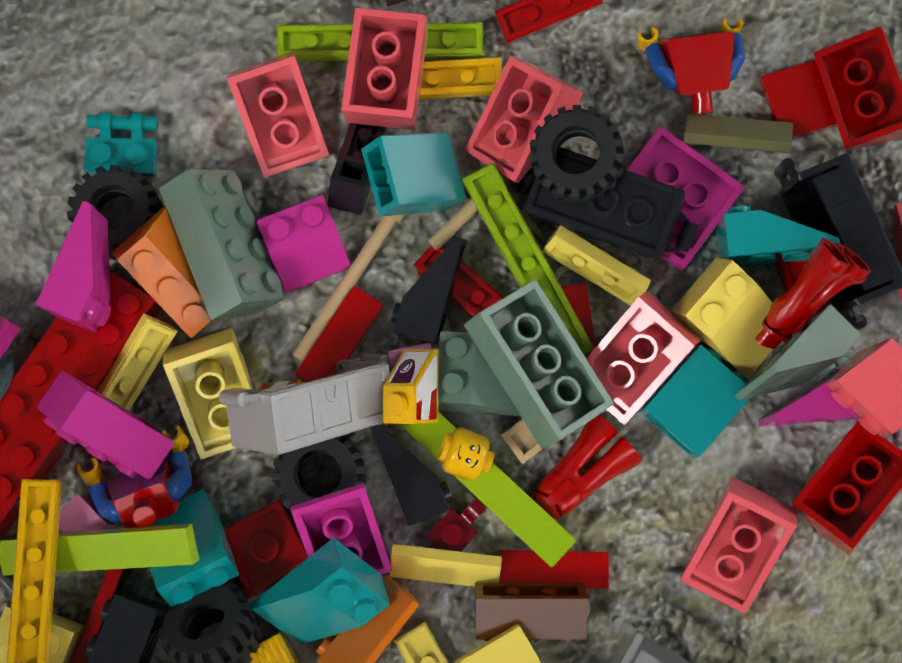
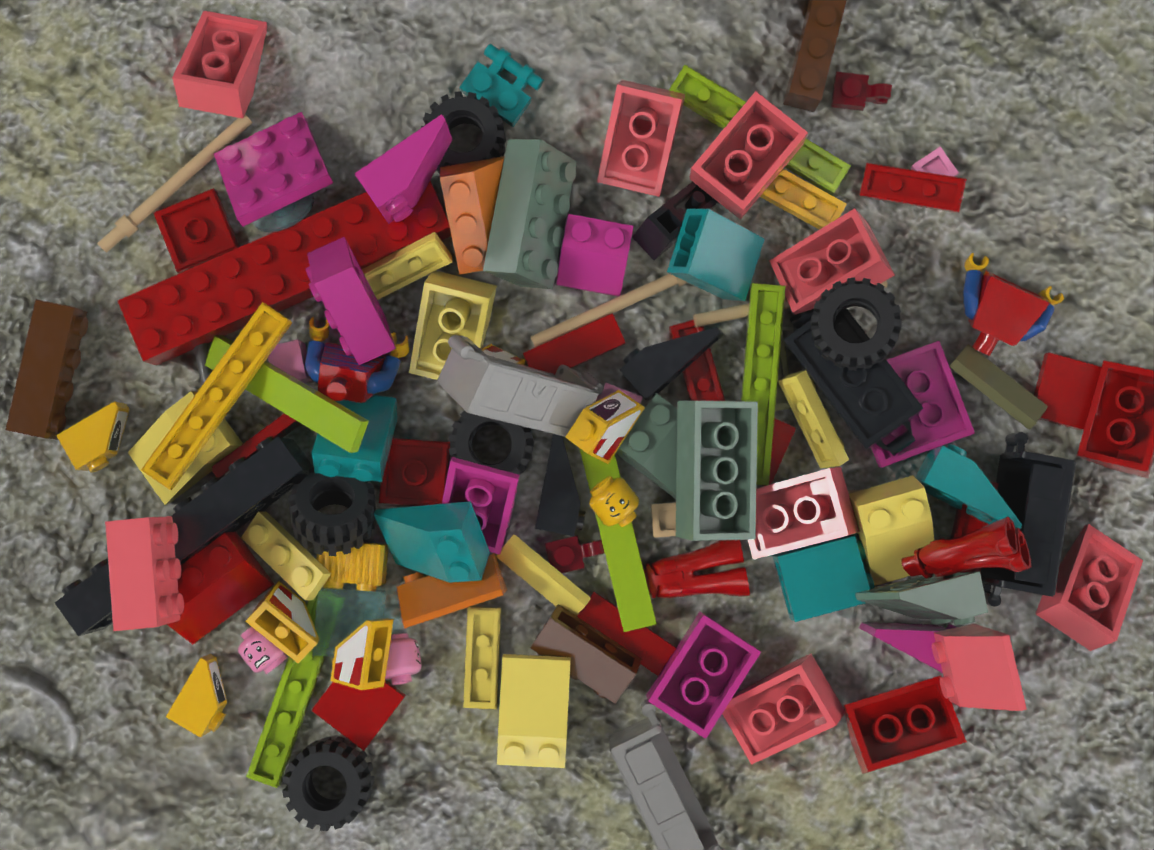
camera: 40 degrees right, 5 degrees up
none -> dark pink brick [646,611,761,739]

